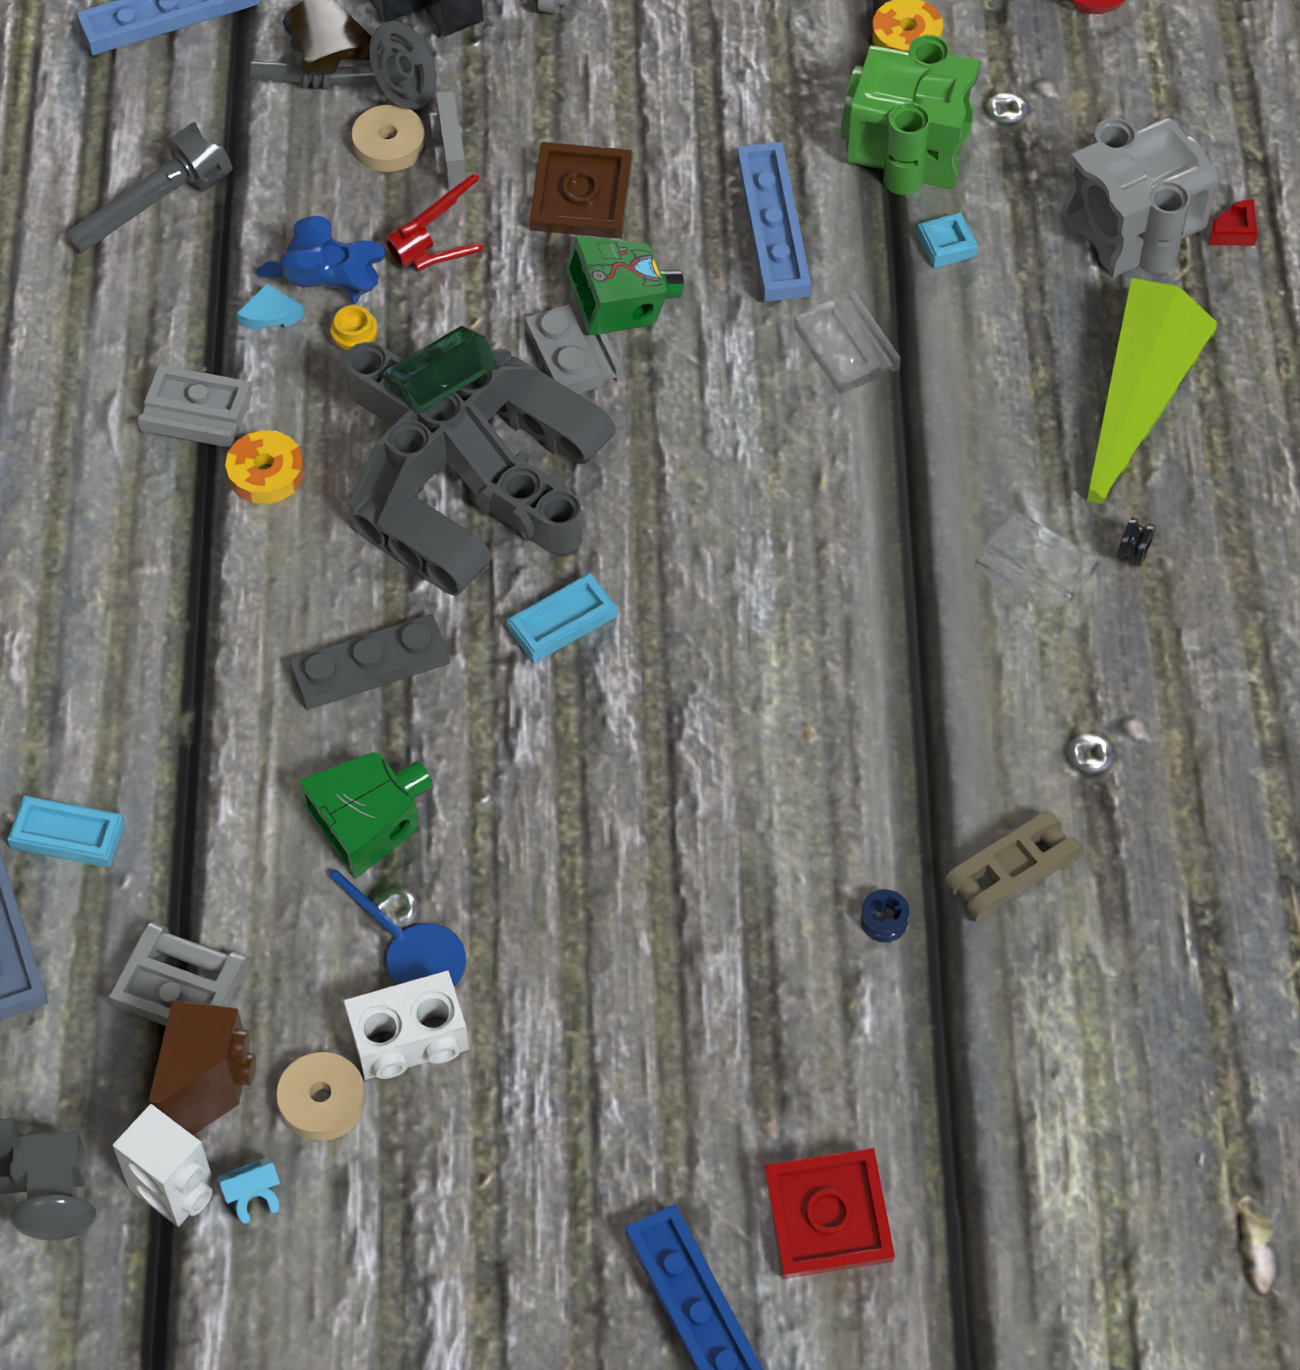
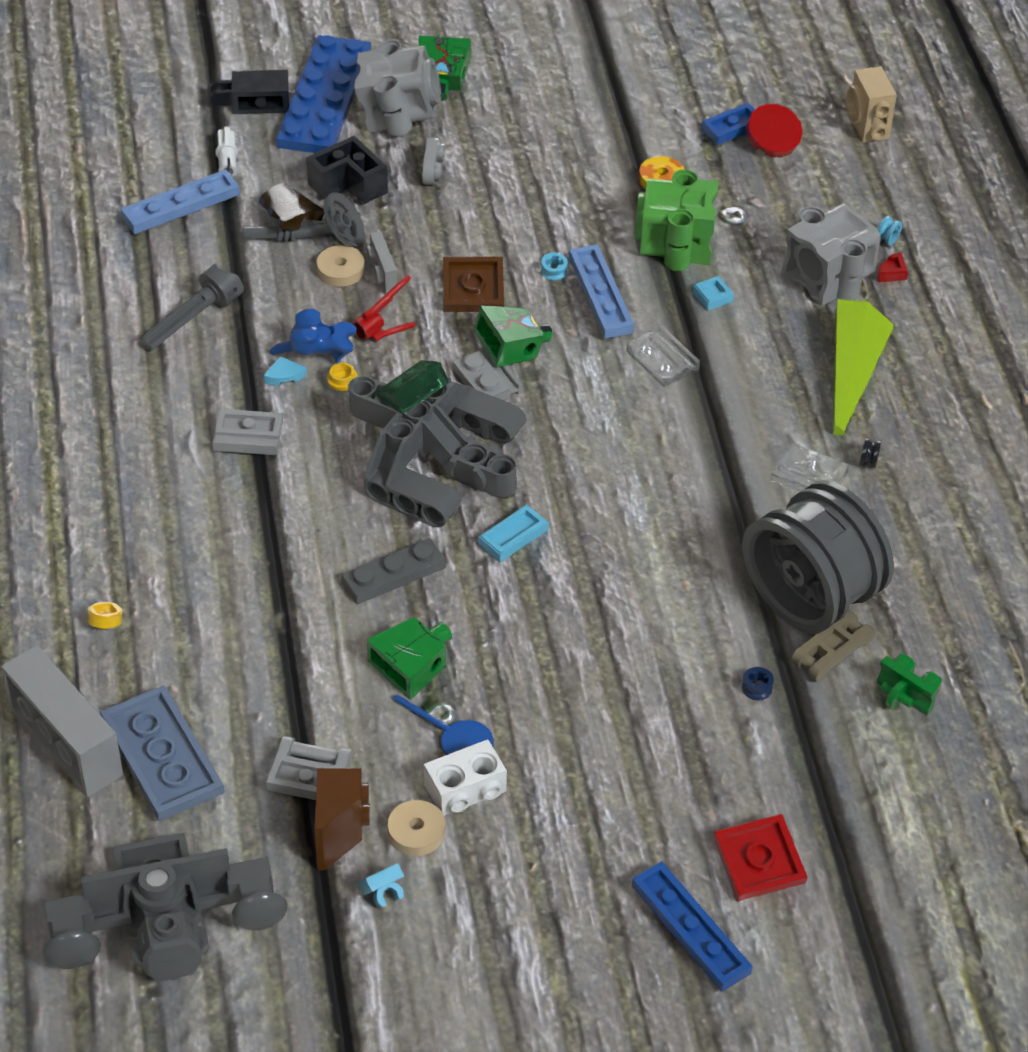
camera: 10 degrees left, 10 degrees down
medium azure tile [8,795,126,868] -> none
white brick [112,1104,215,1227] -> none
yellow piece [225,430,305,504] -> none
none -> medium azure bush [541,252,568,280]
none -> dark grey wheel [742,480,894,634]
none -> green hips [876,653,942,716]
none -> medium azure bush [878,216,902,246]

